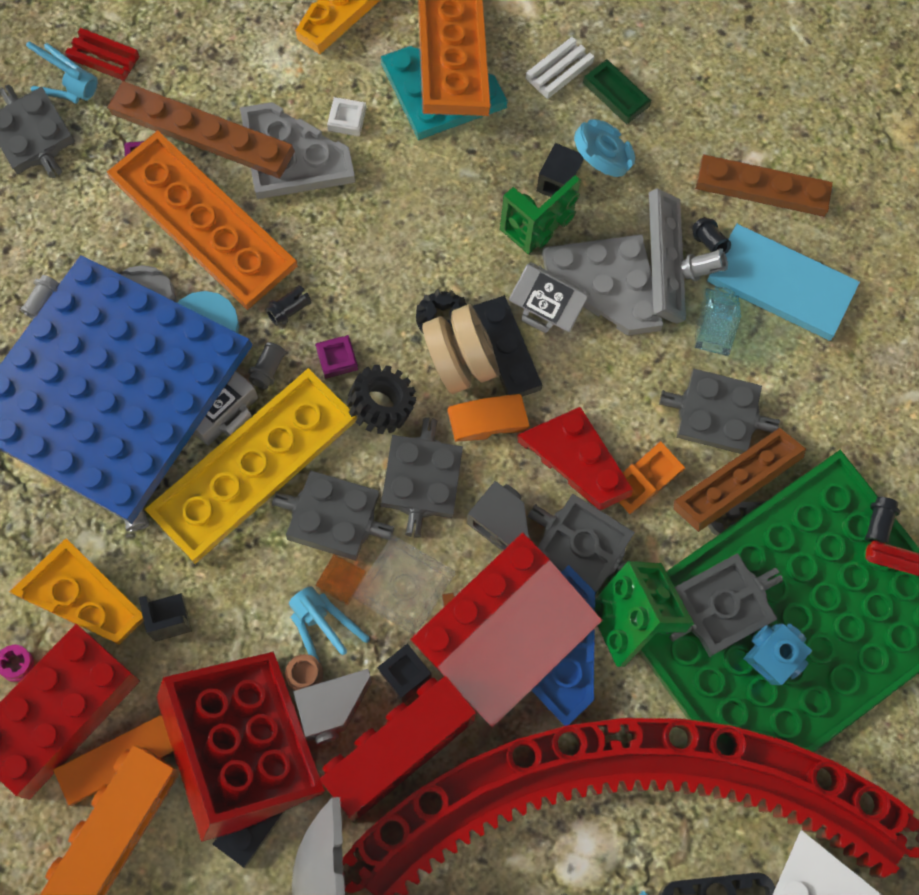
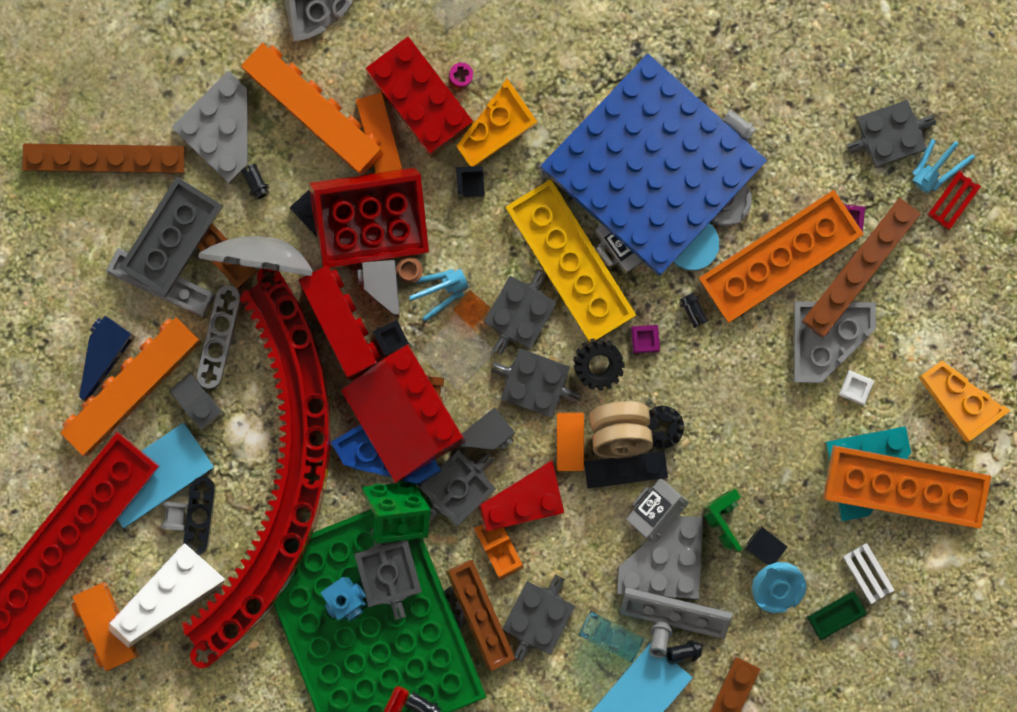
camera: 105 degrees right, 15 degrees up
dark grey pin [248,342,286,389] -> none

